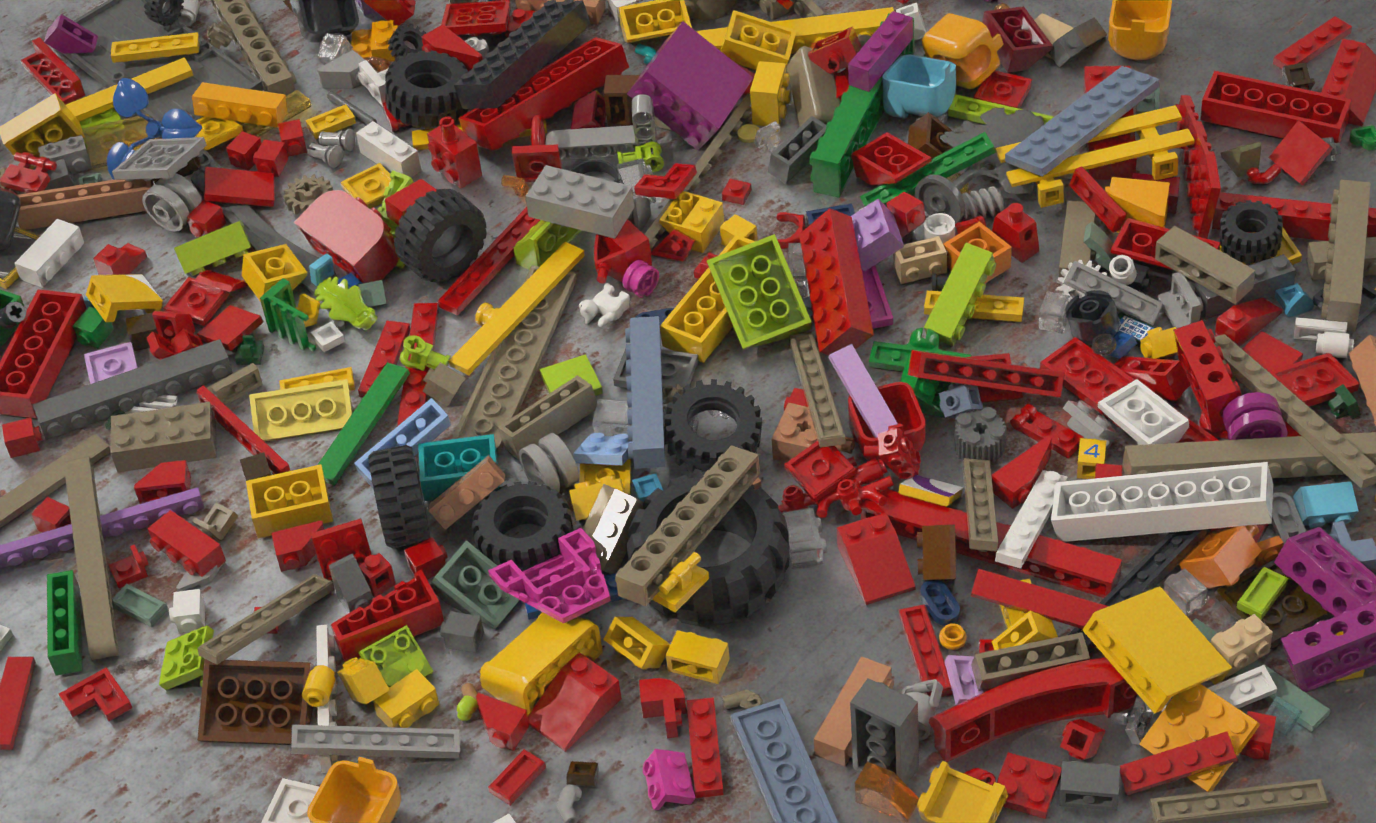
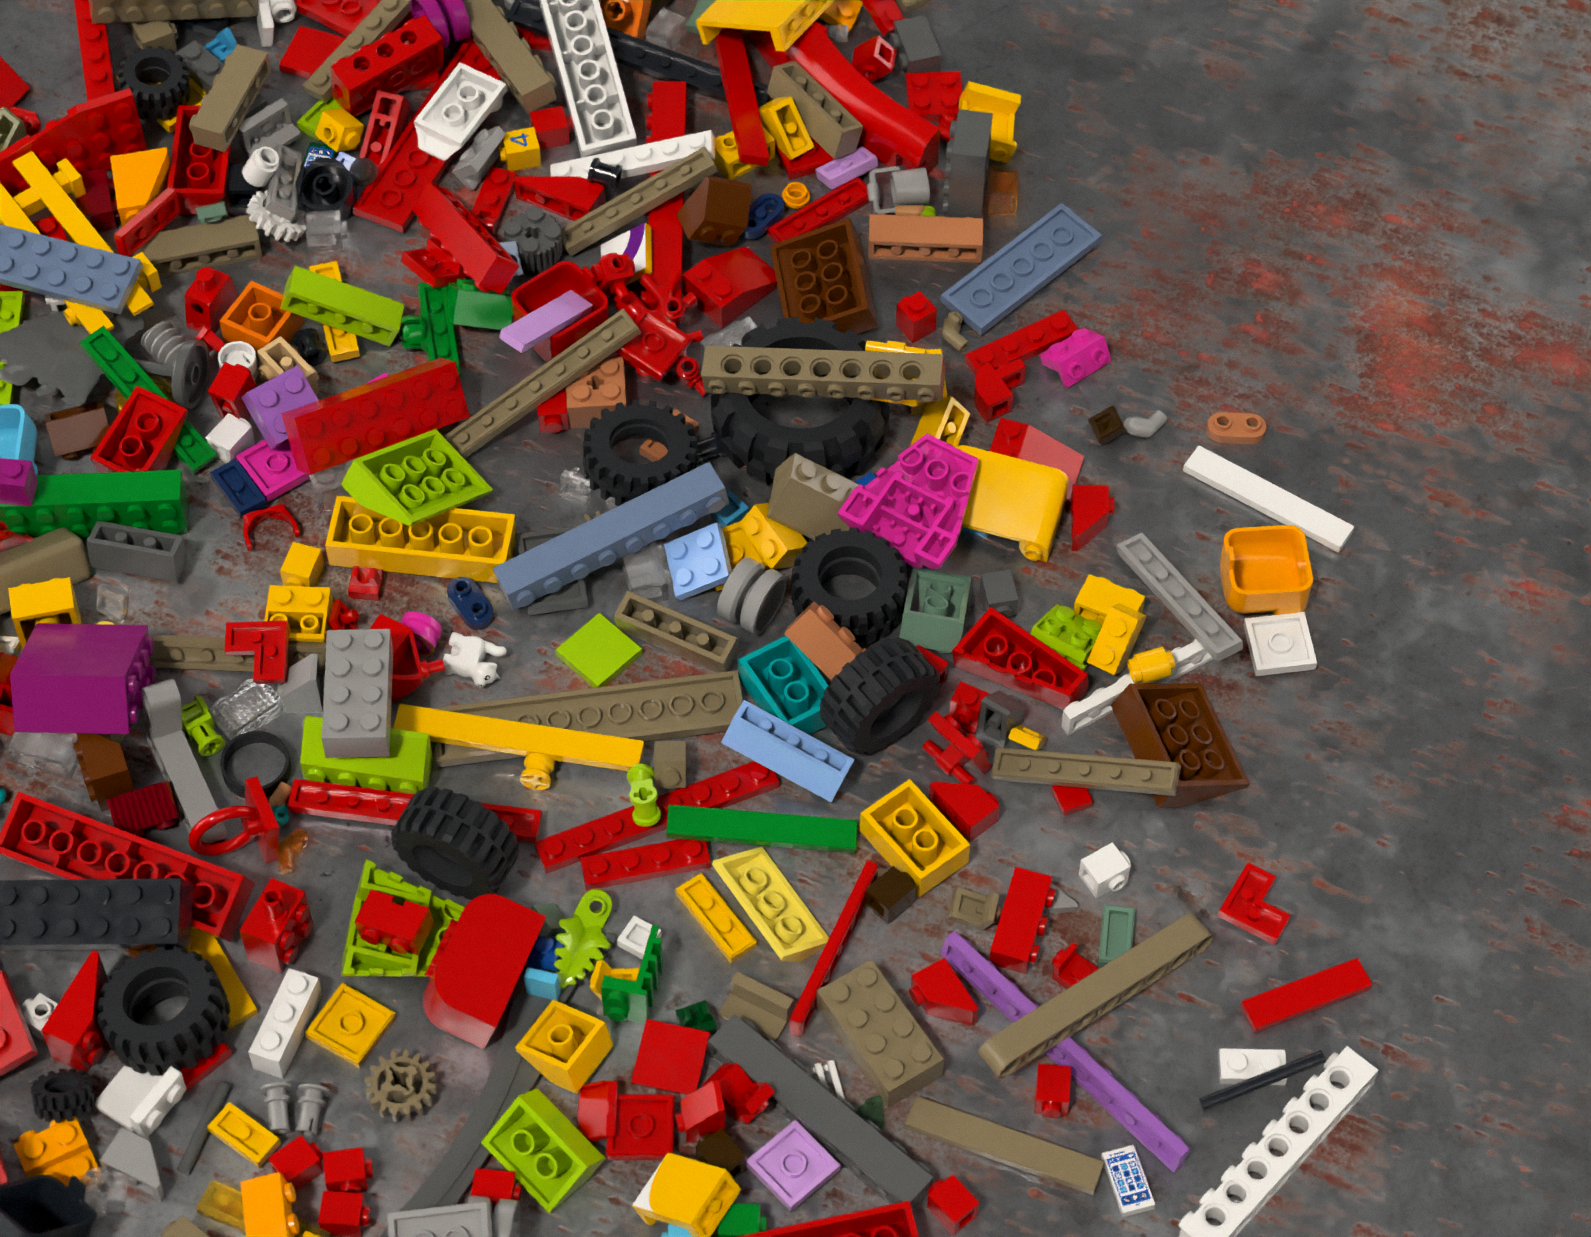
camera: 120 degrees left, 10 degrees up
green brick [47,570,82,676] -> none
lime plate [159,625,214,690] -> none
red tile [204,167,274,207] -> none
clear orange arm [363,57,390,72] -> none
lime arm [456,683,478,721] -> none
red tile [488,749,546,806] -> none
red plate [722,179,752,205] -> none
red slope [1215,298,1282,347] -> none
none -> black bush [587,157,623,190]
none -> reddish brown slope [770,218,879,334]
none -> red brick [896,291,937,343]
none -> yellow tile [1008,725,1047,750]

